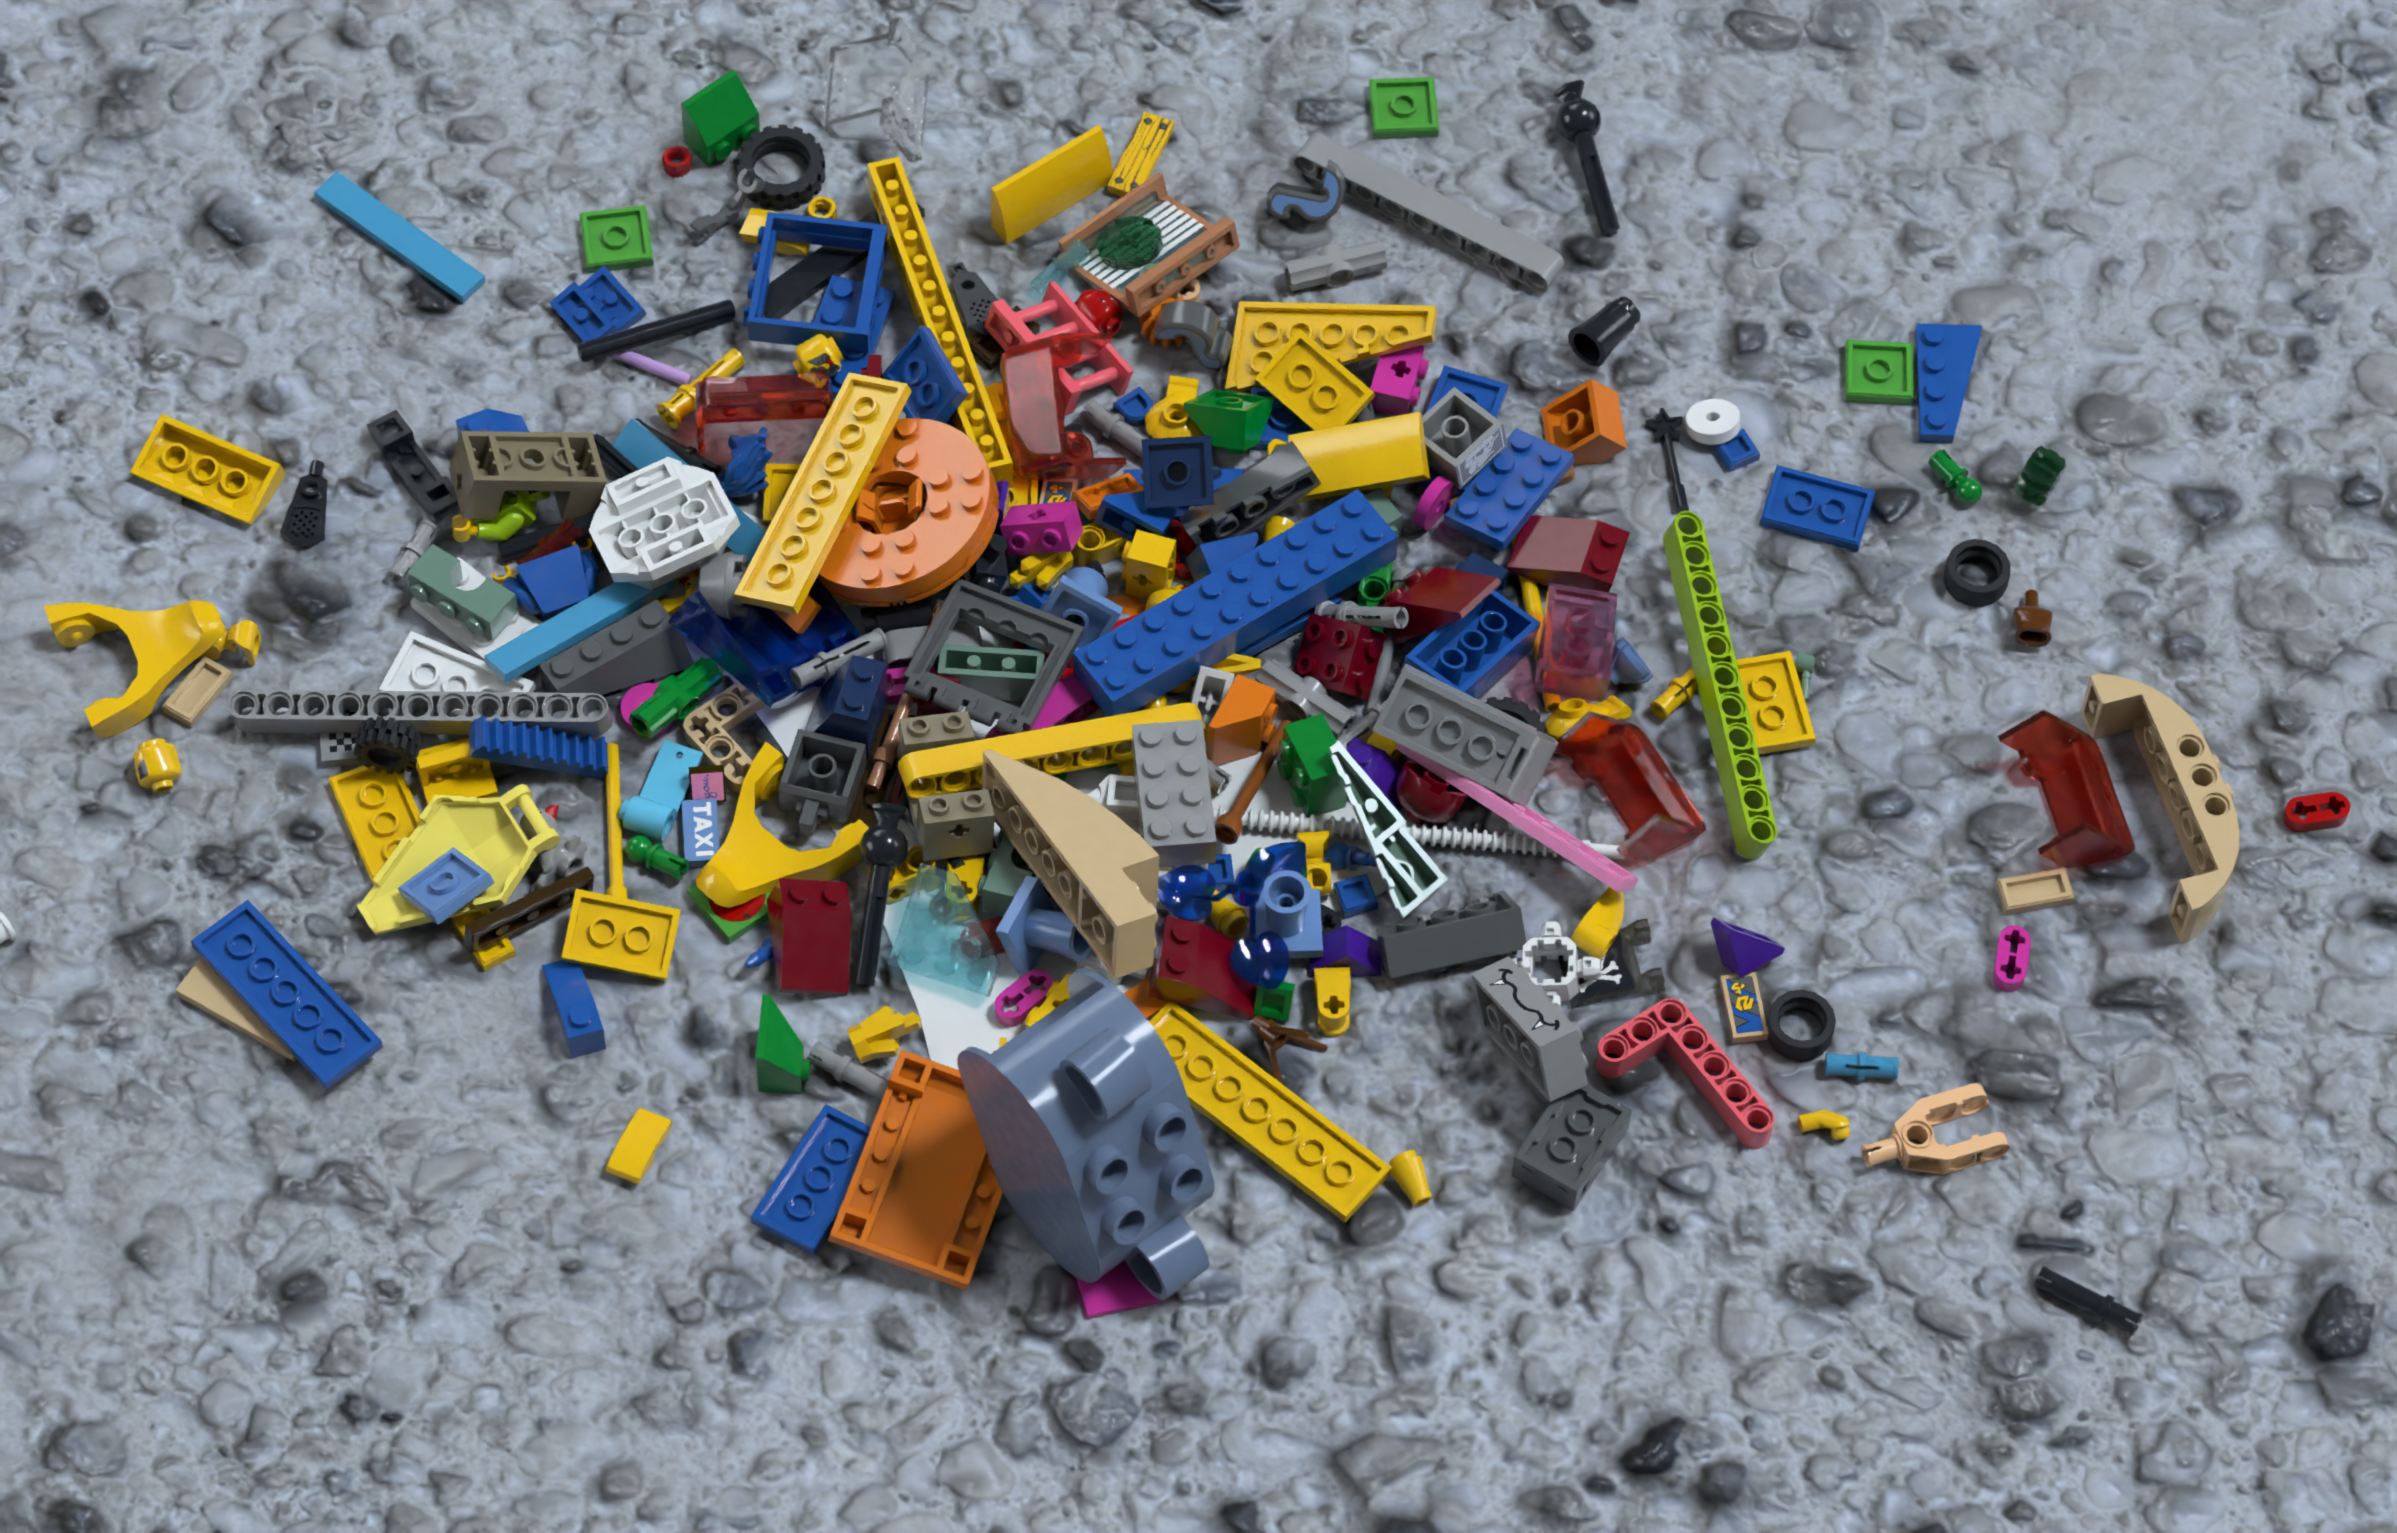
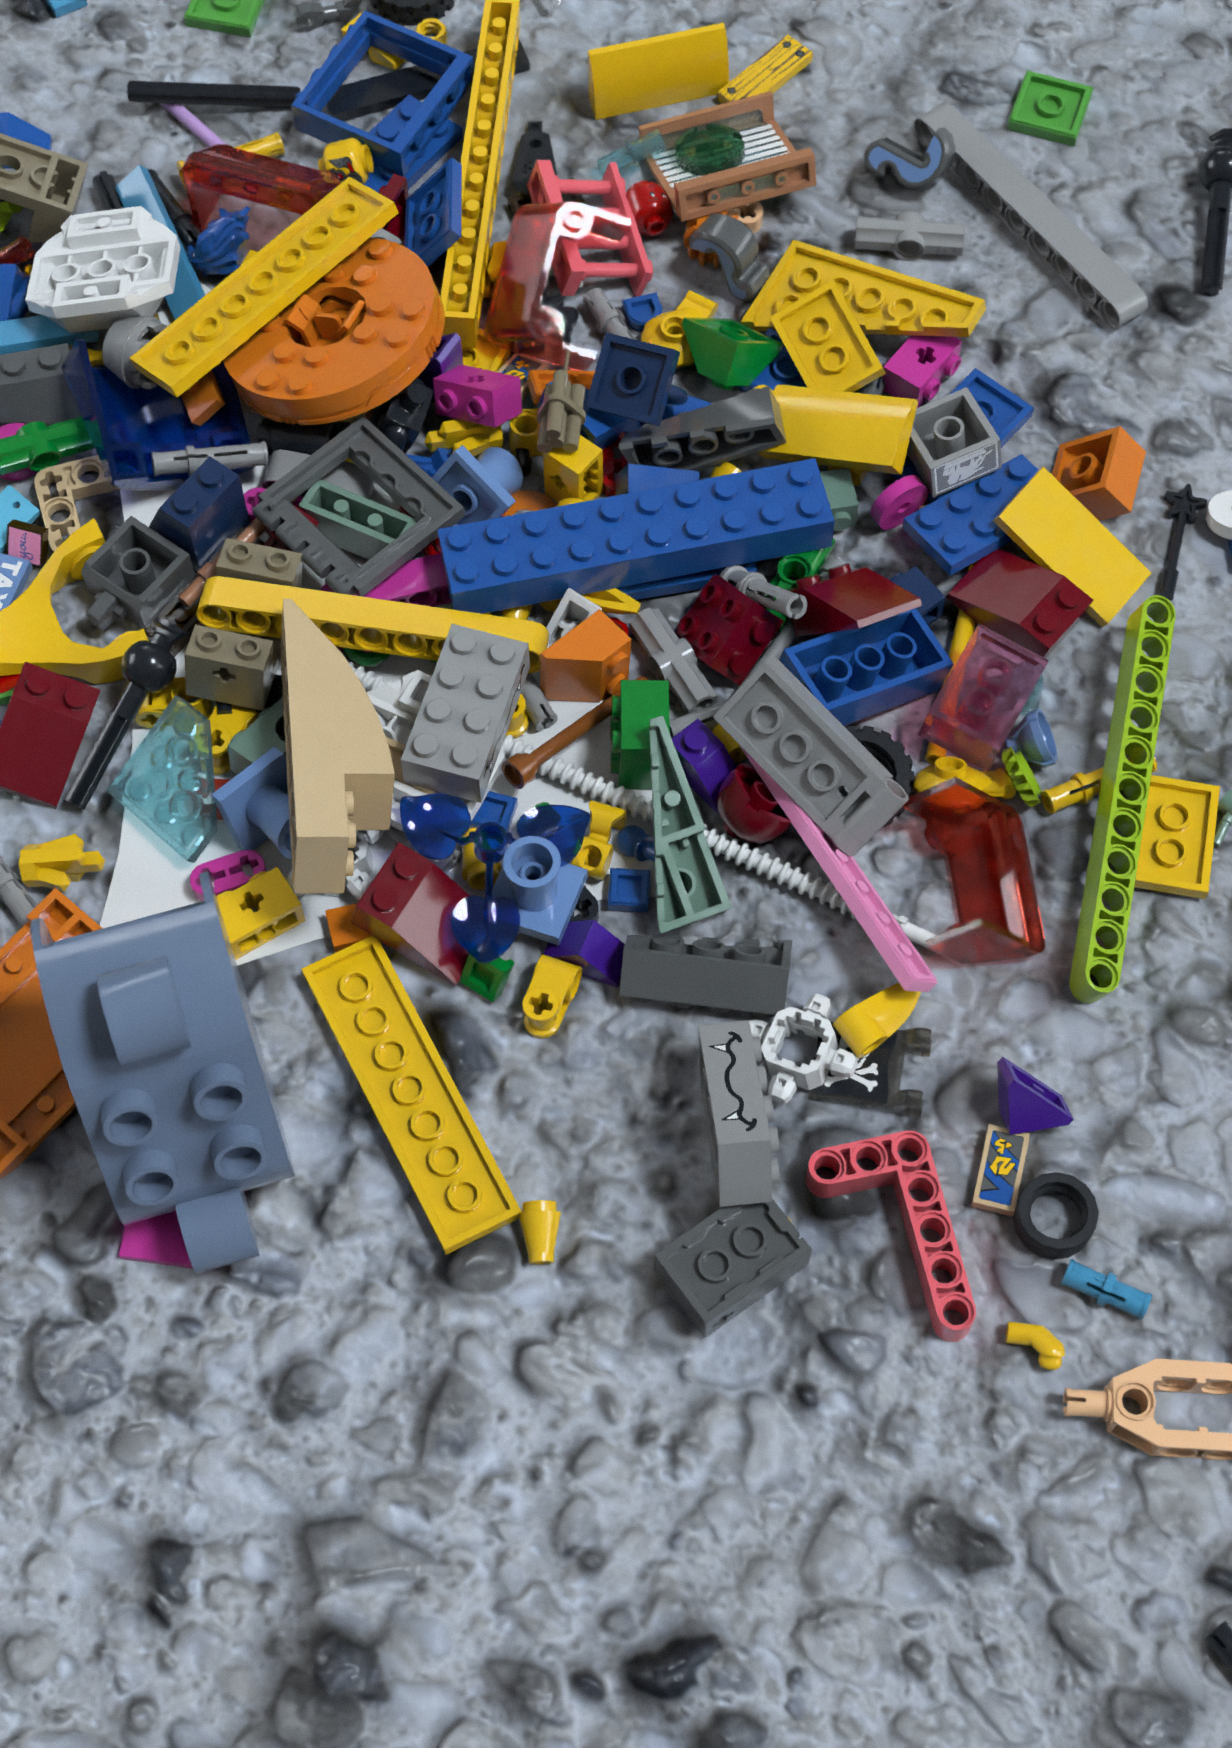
camera: 25 degrees right, 5 degrees up
blue slope [549,265,647,342] -> none
reddish brown plant [1251,1015,1328,1085] -> none
black plant [1568,296,1641,367] -> none
none -> dark tan piece [537,350,586,453]
none -> yellow tile [993,466,1151,627]
none -> lime gear [1002,747,1043,807]

